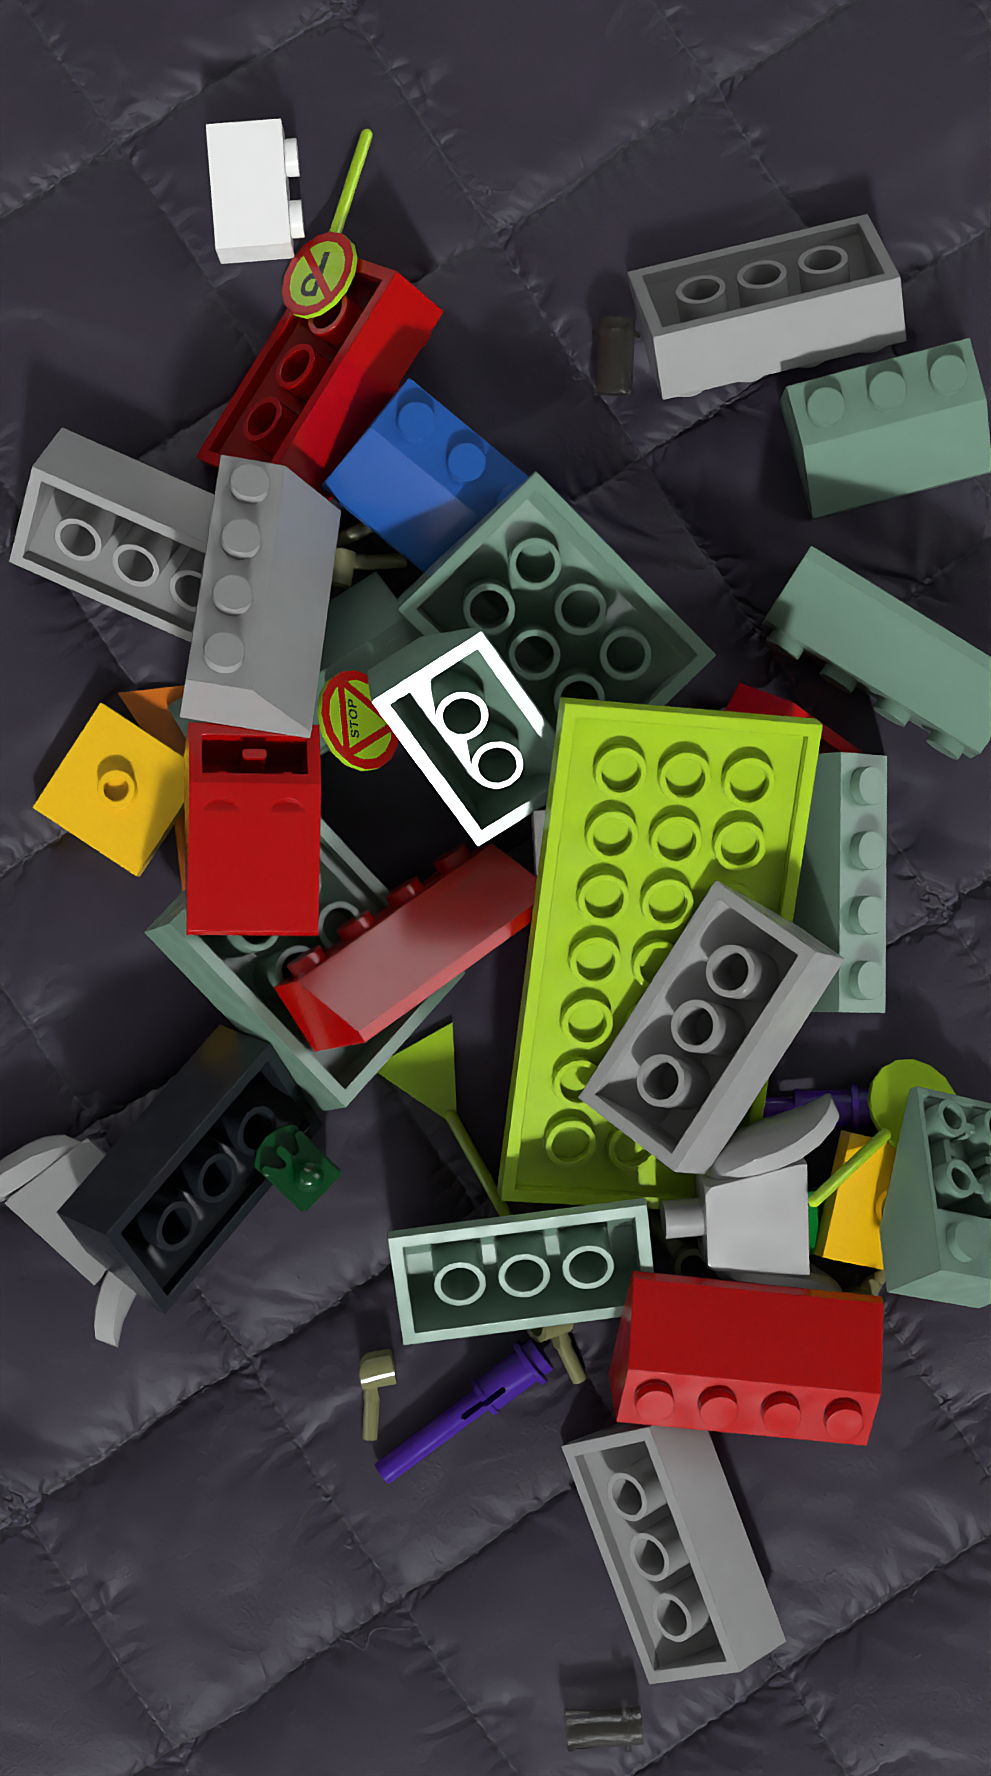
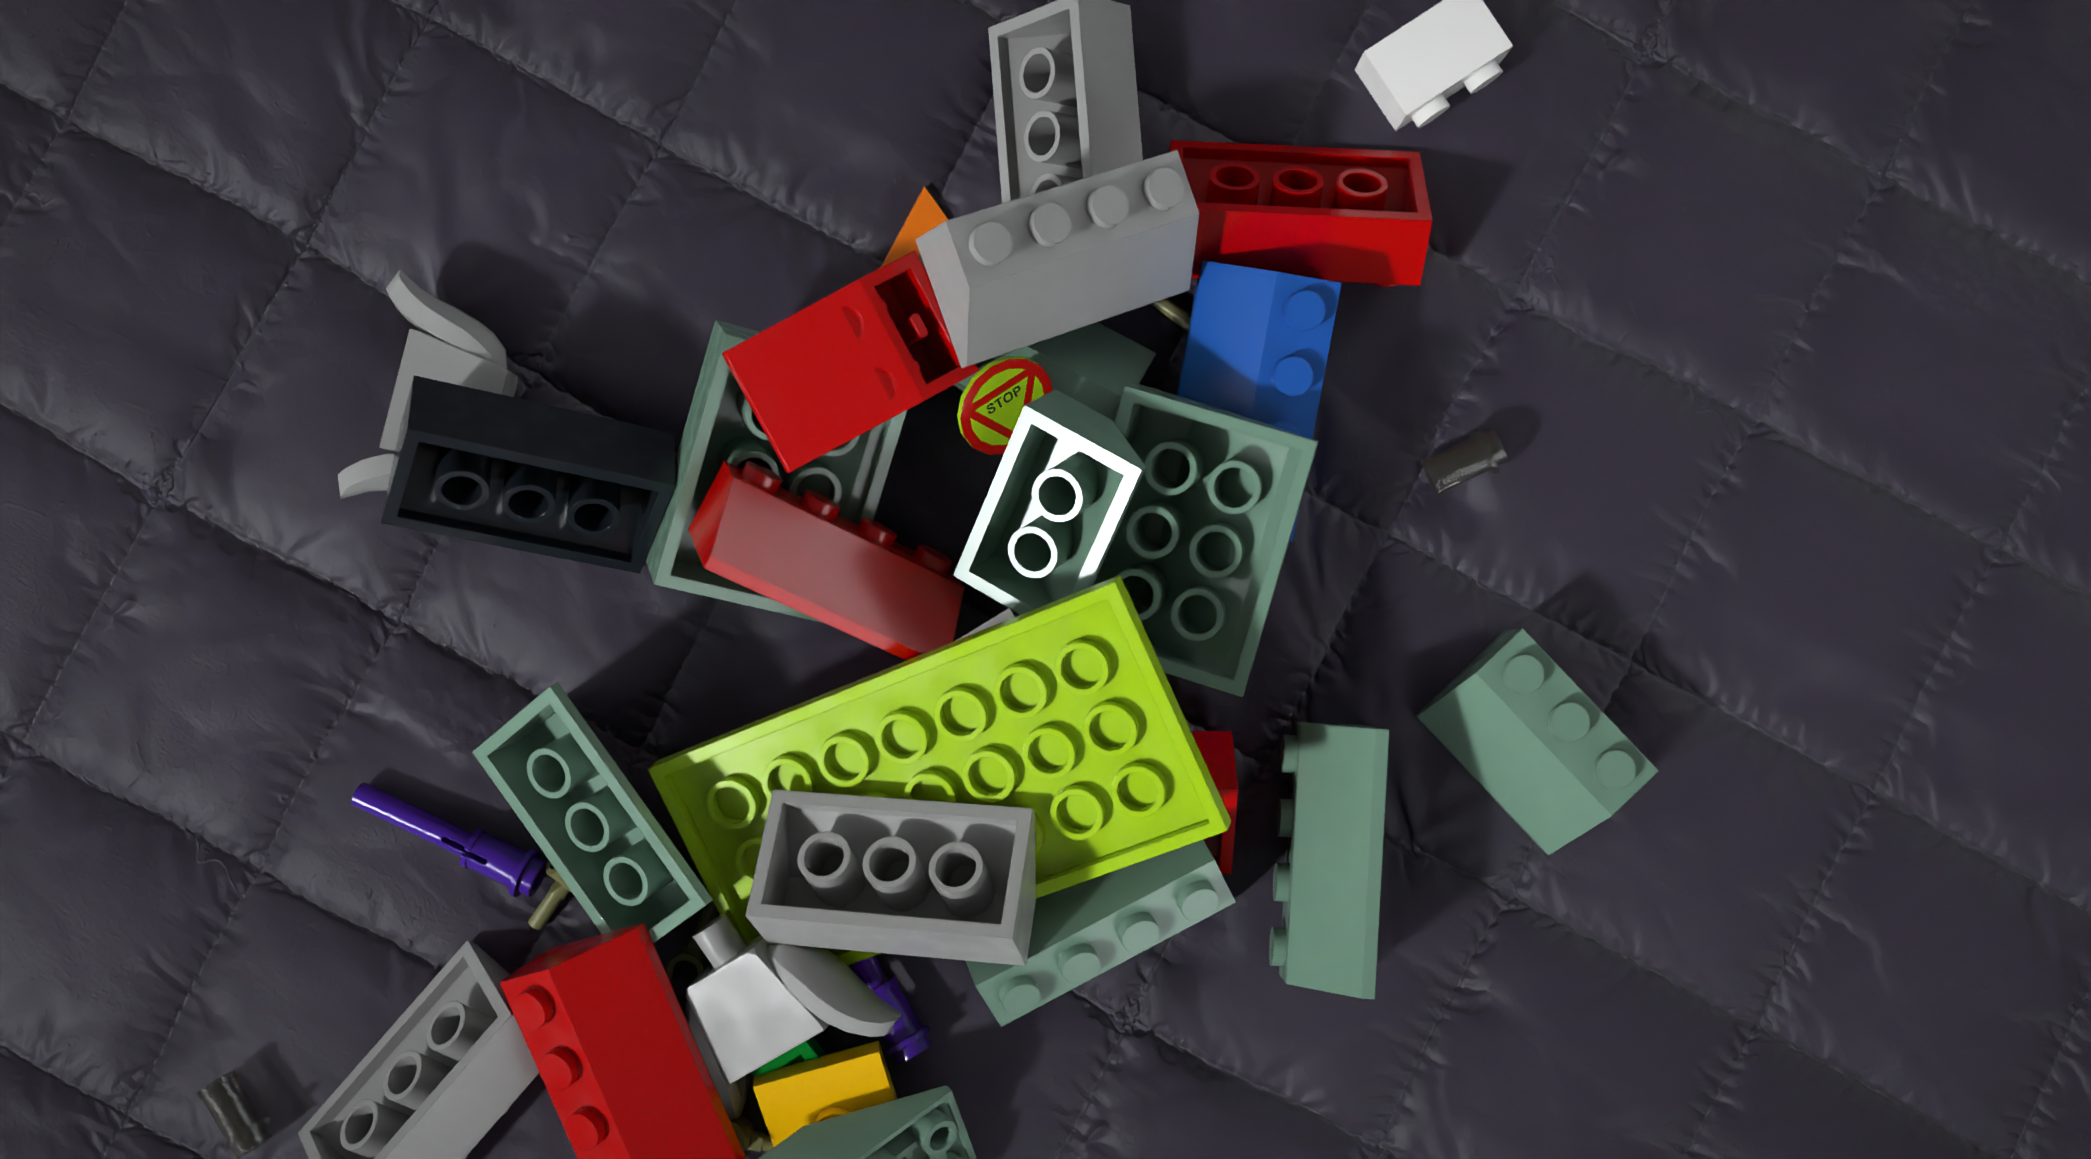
camera: 65 degrees right, 0 degrees up
yellow plate [32,703,184,877] -> none
dark green piece [253,1124,342,1212] -> none
lime piece [282,128,373,319] -> none
olive hand [331,548,407,588] -> none
olive hand [359,1349,397,1441] -> none
lime piece [377,1022,513,1217] -> none
light grey slope [627,214,906,400] -> none
lime piece [808,1059,956,1207] -> none

